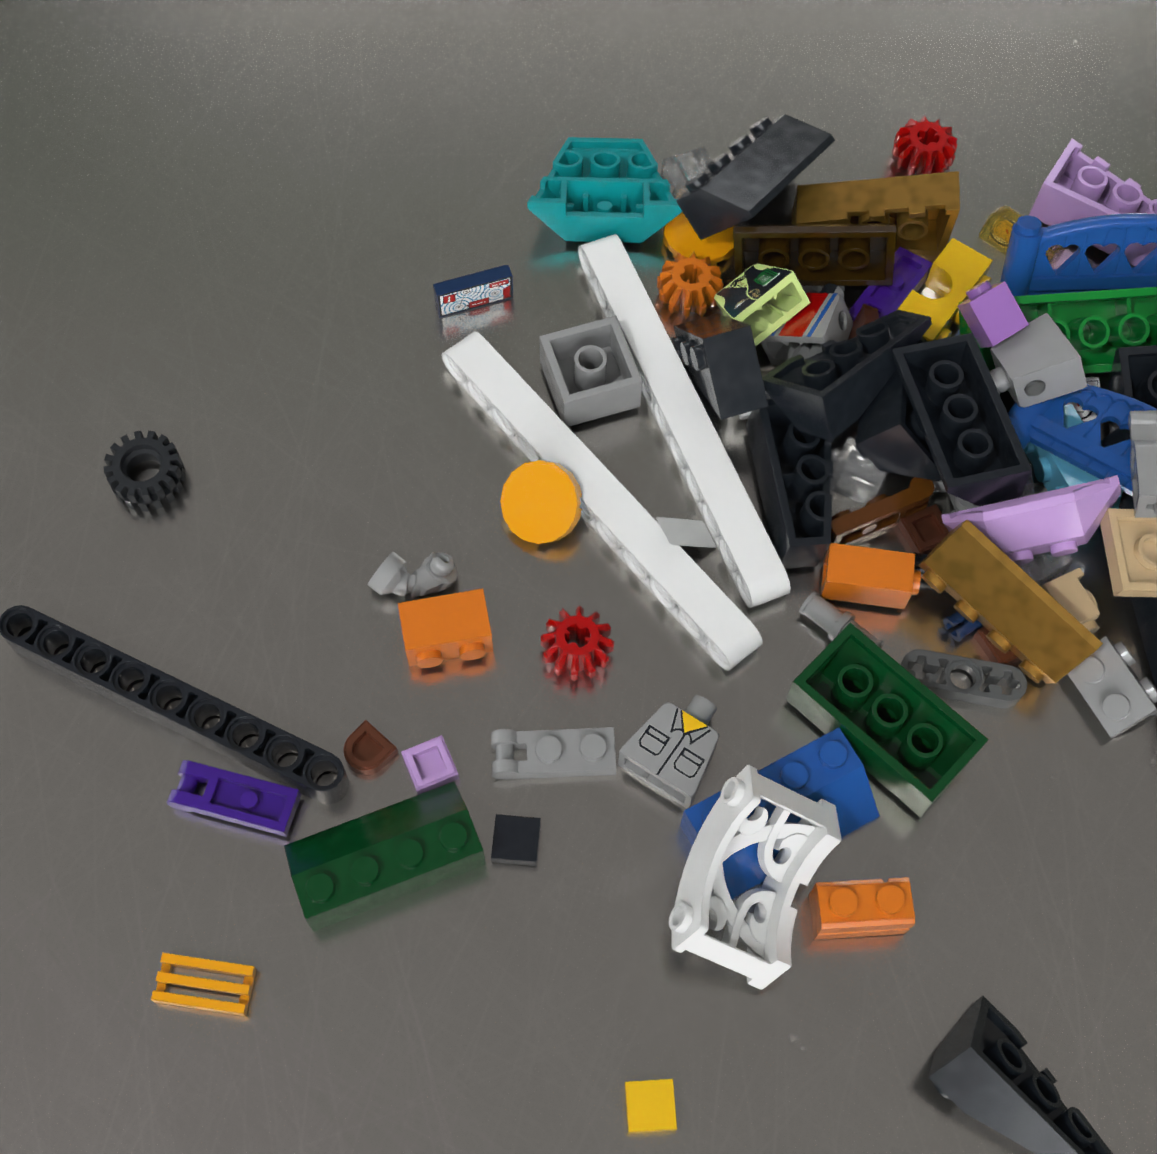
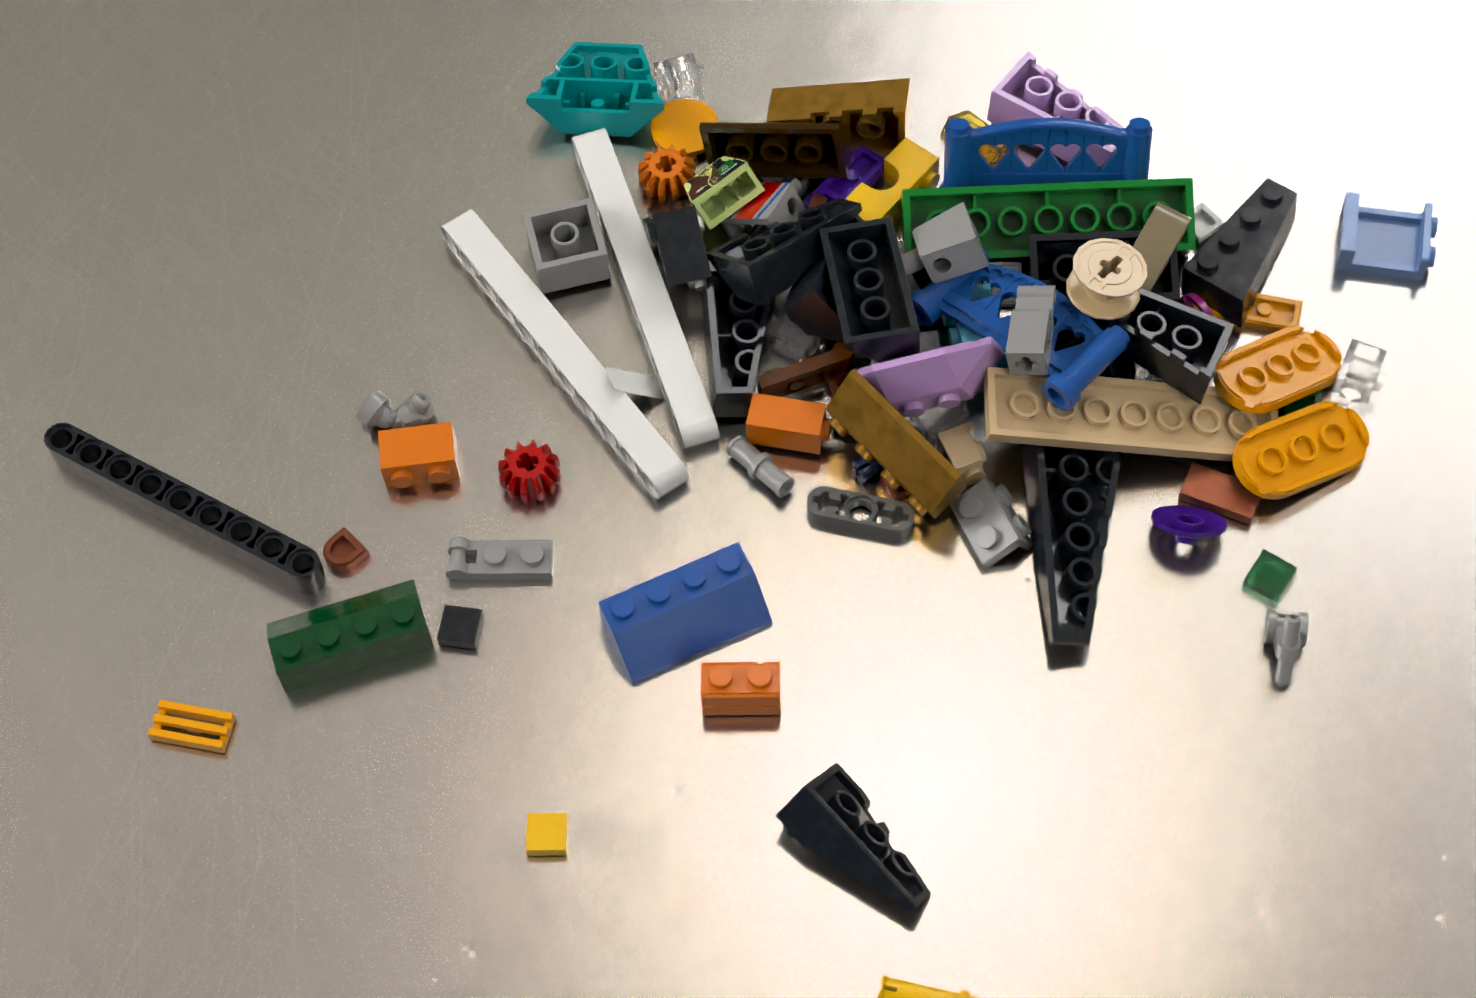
camera: 10 degrees right, 5 degrees down
black tyre [103,430,186,511] -> none
dark purple plate [166,760,301,837] -> none
lavender tile [401,735,459,795] -> none
tile [433,265,513,318] -> none
light orange tile [500,460,582,544] -> none
light grey torso [618,695,720,809] -> none
white fence [669,765,842,990] -> none
black slope [676,114,835,240] -> none
dark green slope [786,623,989,818] -> none
red gear [892,115,957,176] -> none
medium lavender brick [957,280,1029,348] -> none

